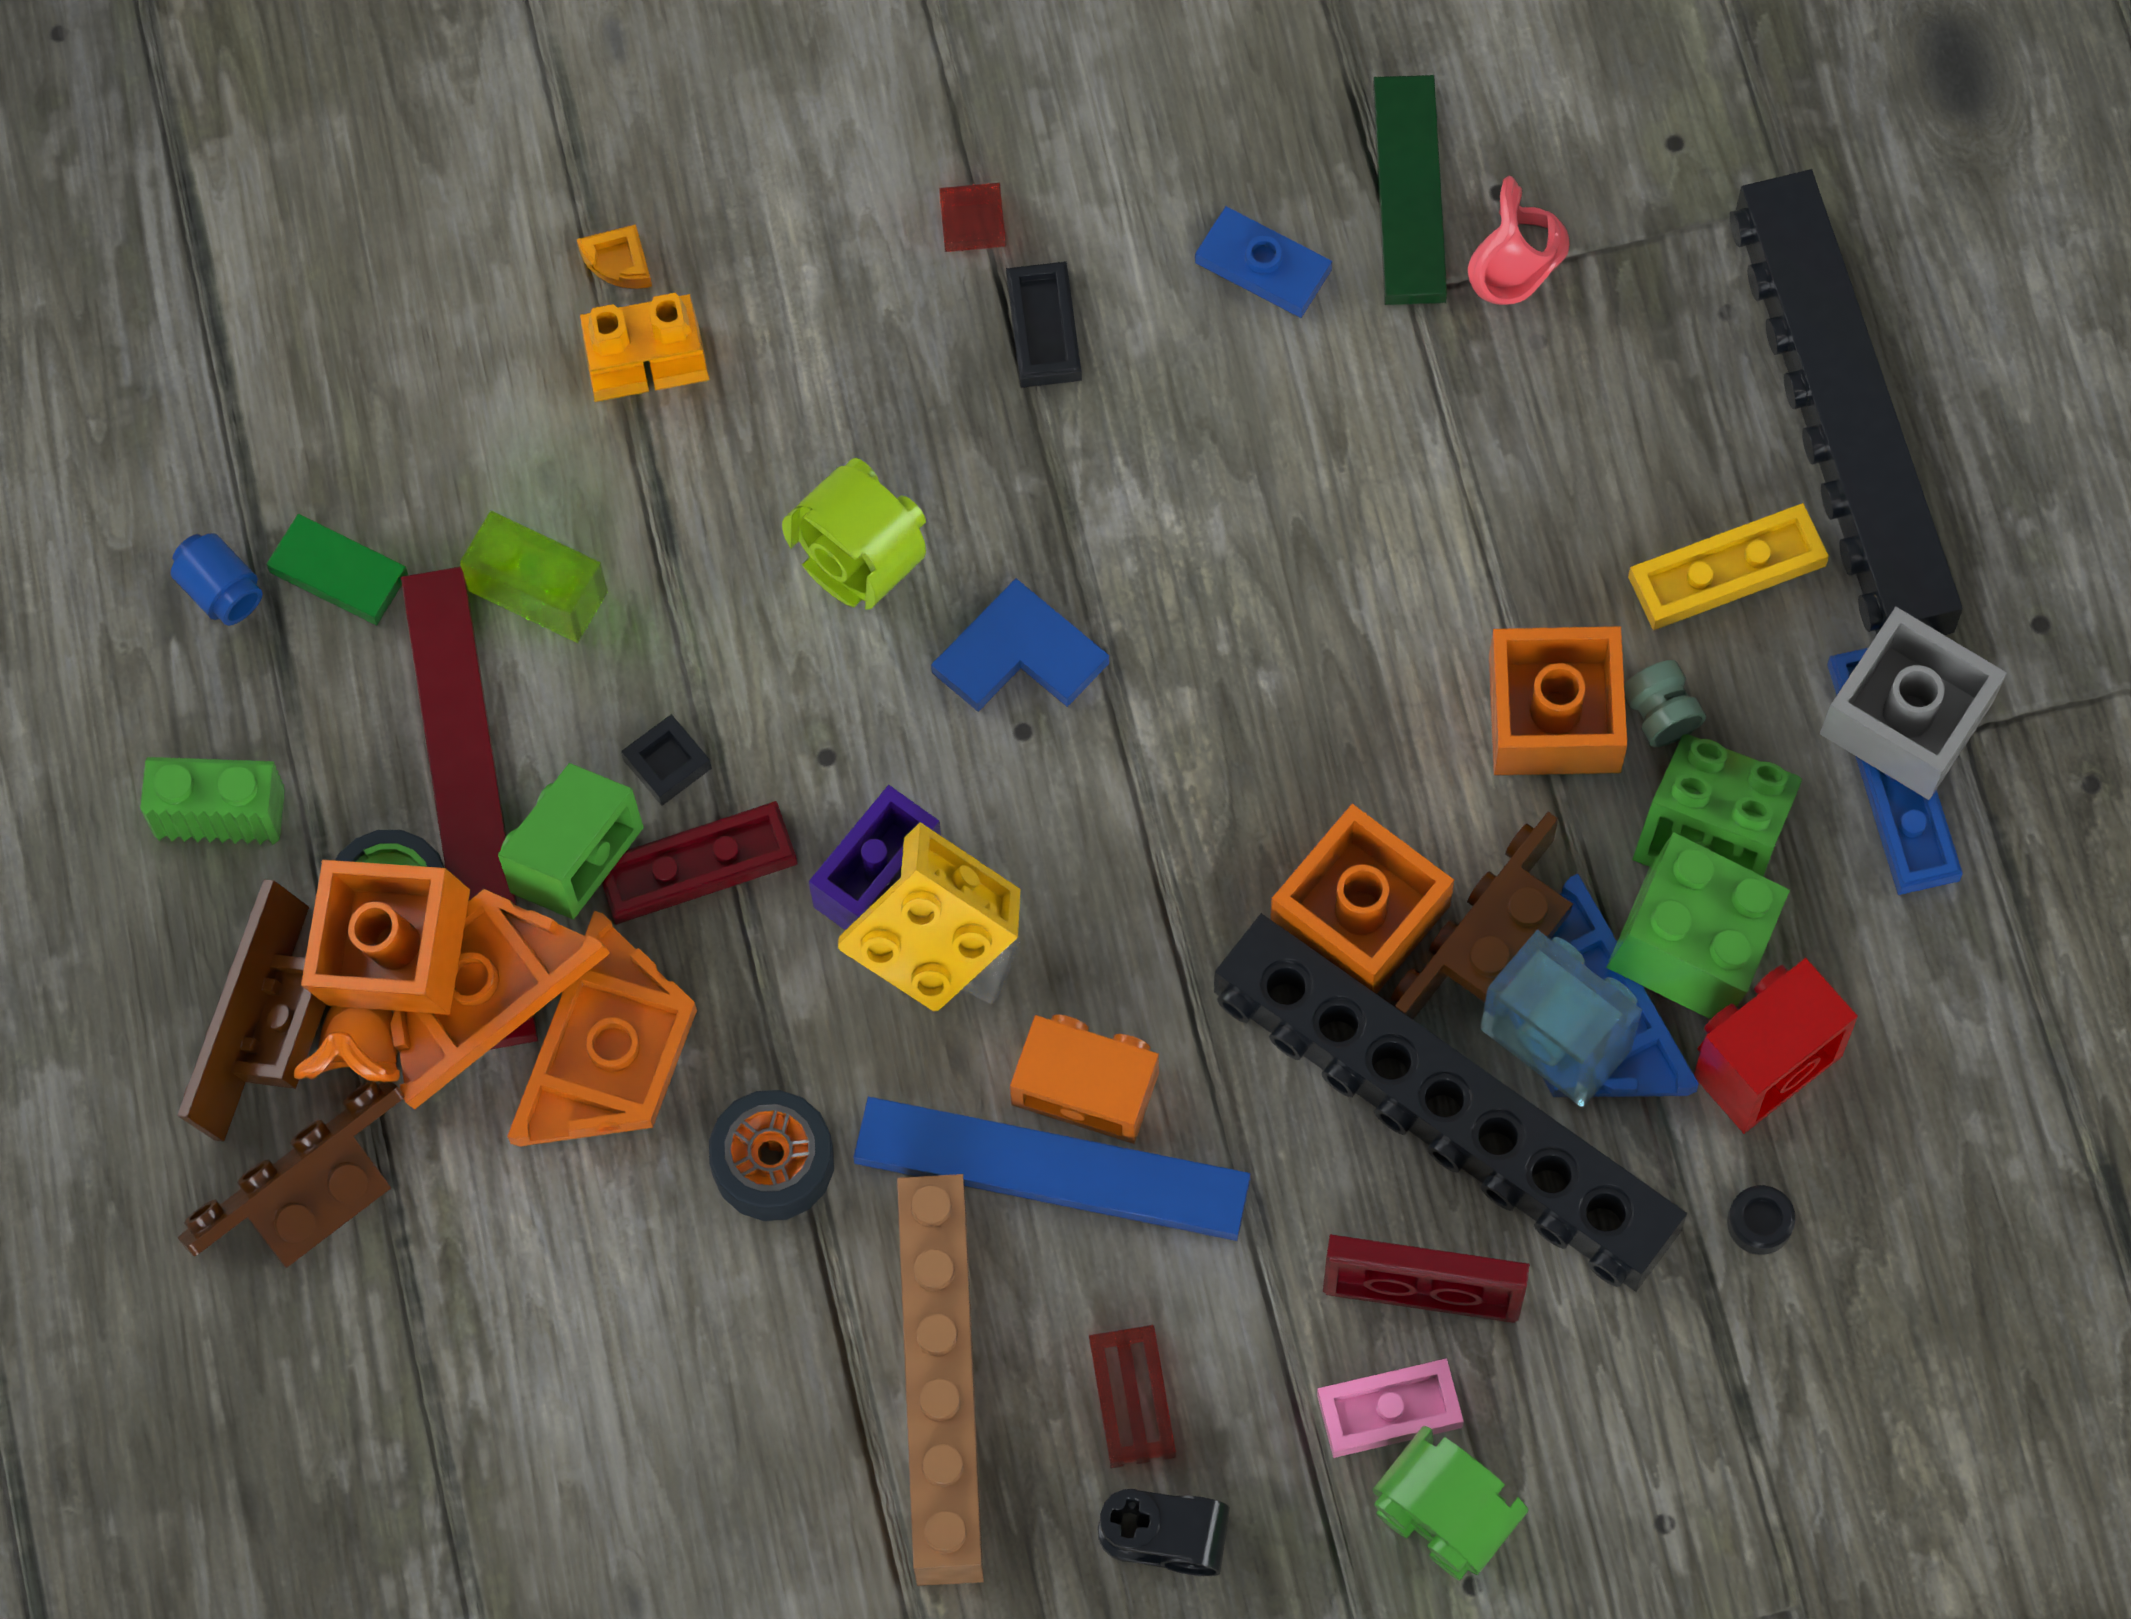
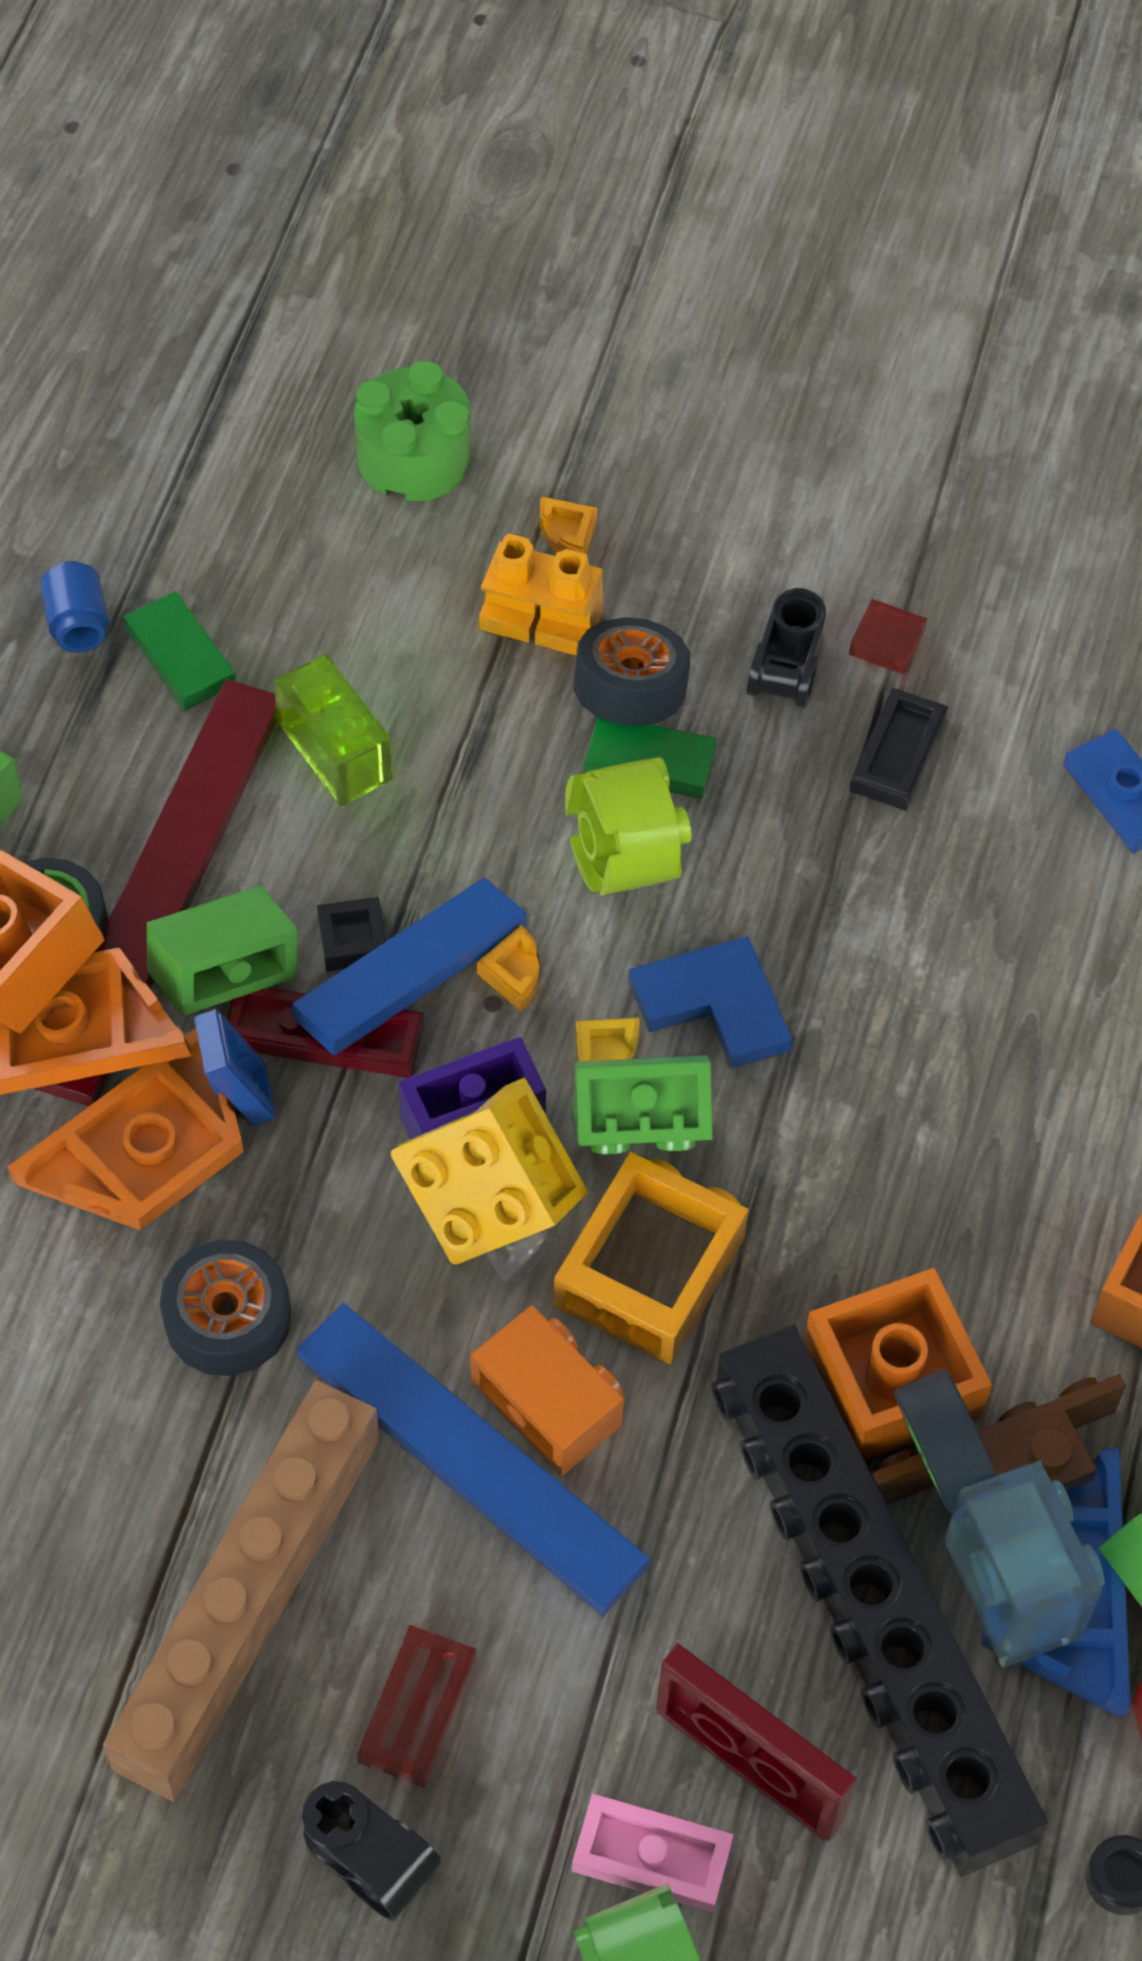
camera: 25 degrees right, 10 degrees down
none -> blue plate [194,1009,276,1126]
none -> blue tile [292,877,527,1056]
none -> bright green brick [354,361,471,502]
none -> light orange tile [477,924,540,1012]
none -> light orange window [553,1151,749,1366]
none -> bright green bracket [570,1055,712,1154]
none -> black wheel [573,617,690,726]
none -> yellow tile [575,1018,640,1061]
none -> green tile [584,717,717,799]
none -> black piece [746,588,826,708]
none -> black wheel [894,1369,1001,1513]

